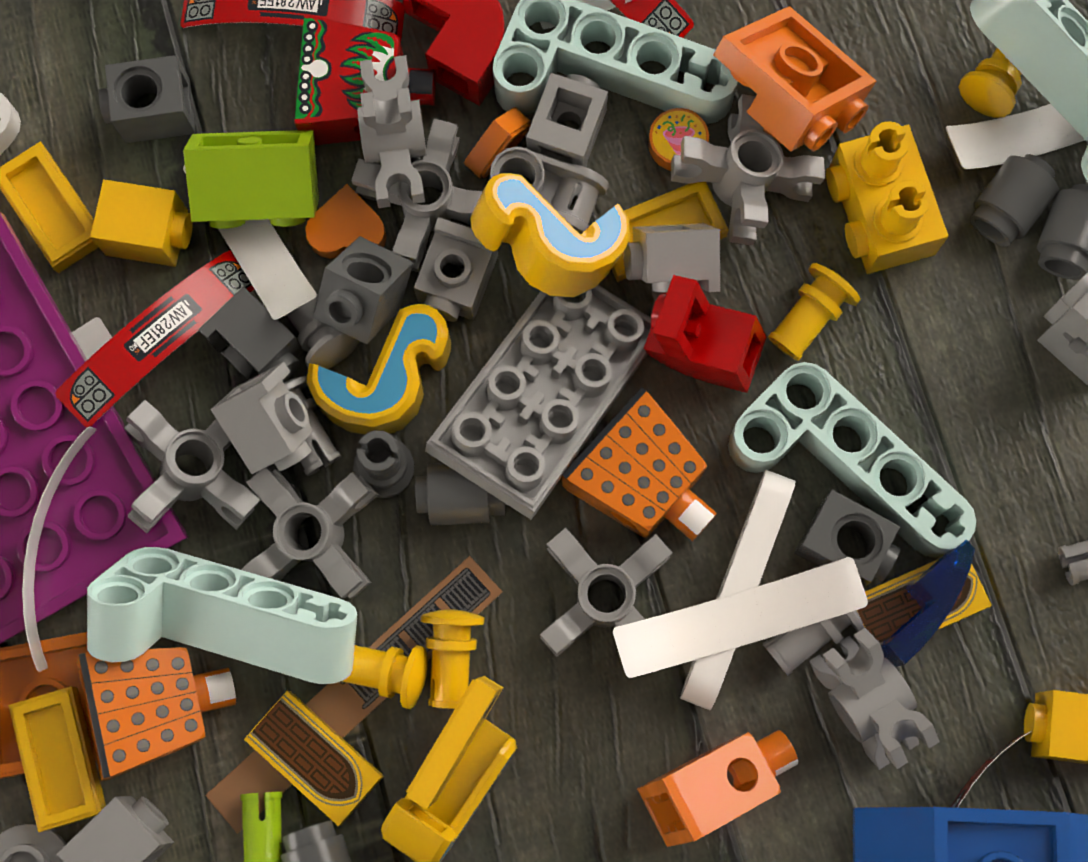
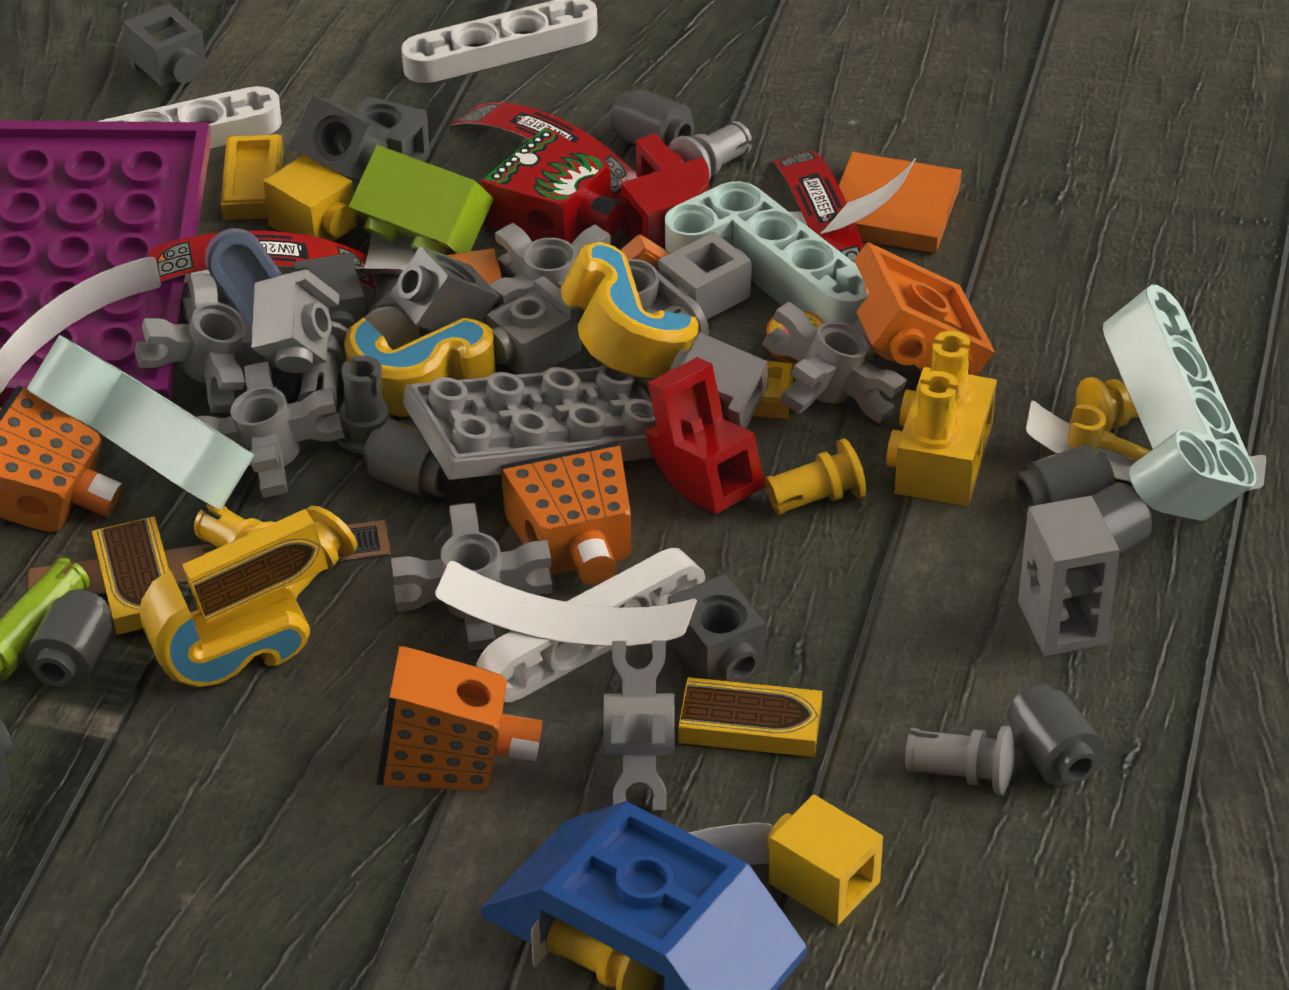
camera: 30 degrees right, 35 degrees down
light grey pin [358,55,427,208] -> none
light aqua beam [728,362,976,558] -> none
light grey pin [763,610,865,676] -> none
clear blue slope [880,539,975,668] -> none
none -> sand blue tile [205,228,282,325]
none -> dark grey brick [289,95,391,179]
none -> yellow hand [1067,404,1151,461]

